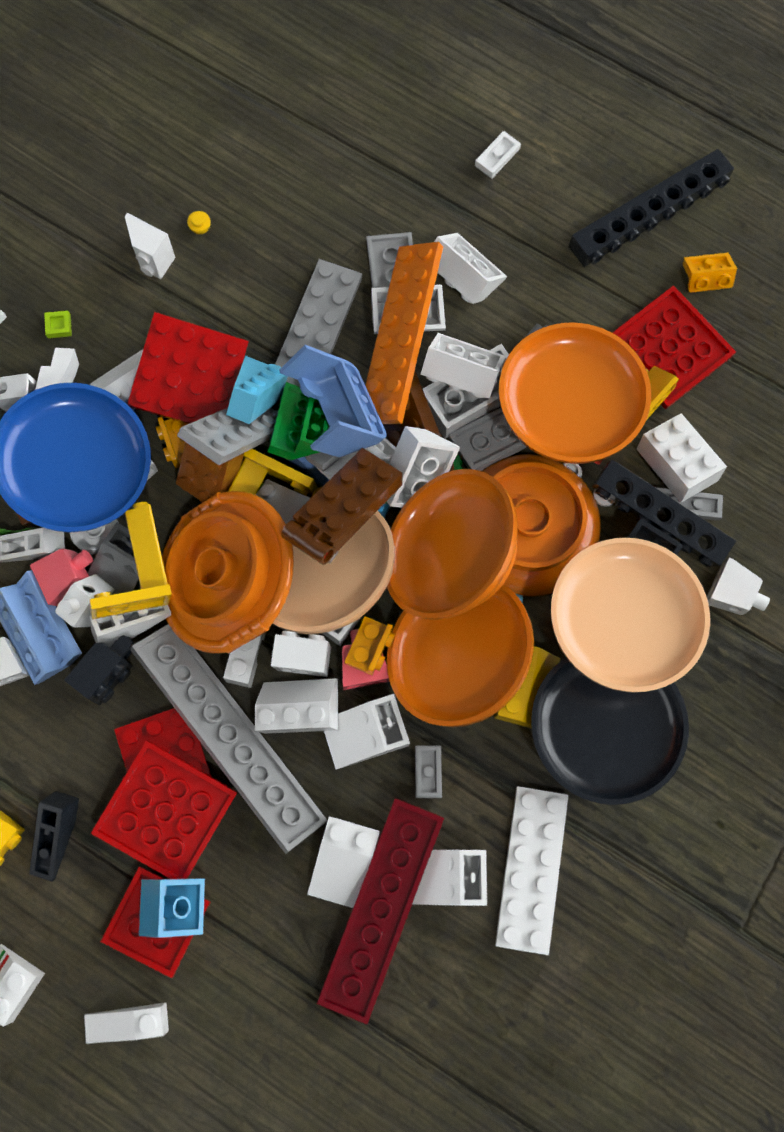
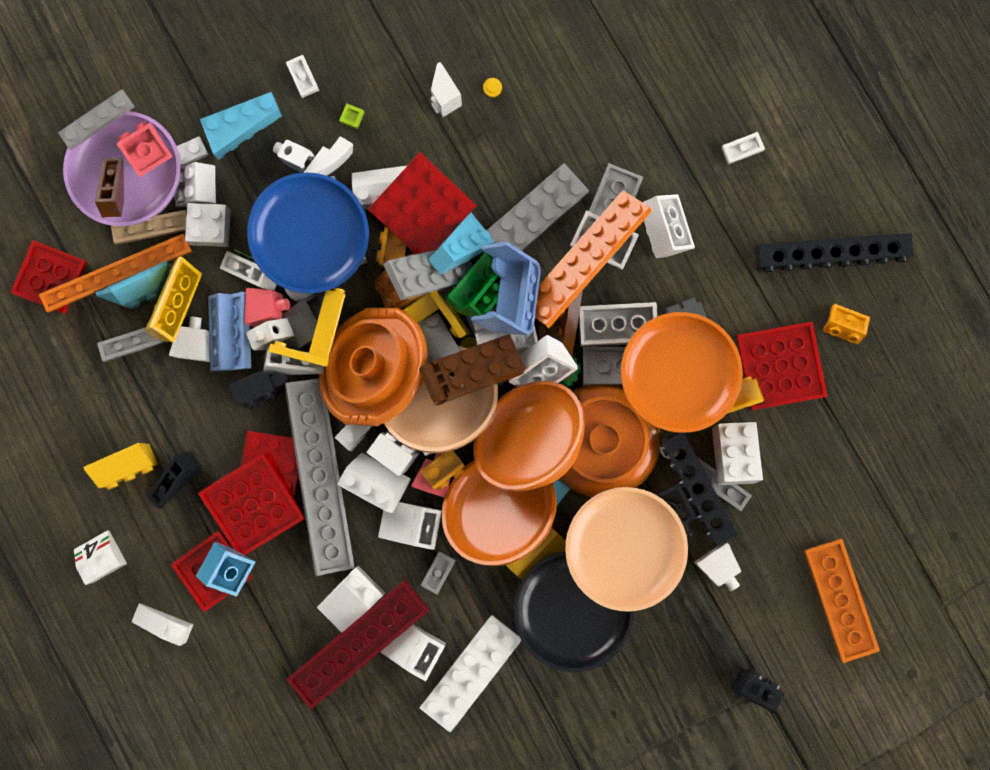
camera: 35 degrees right, 10 degrees up
white slope [420,333,506,399] -> none

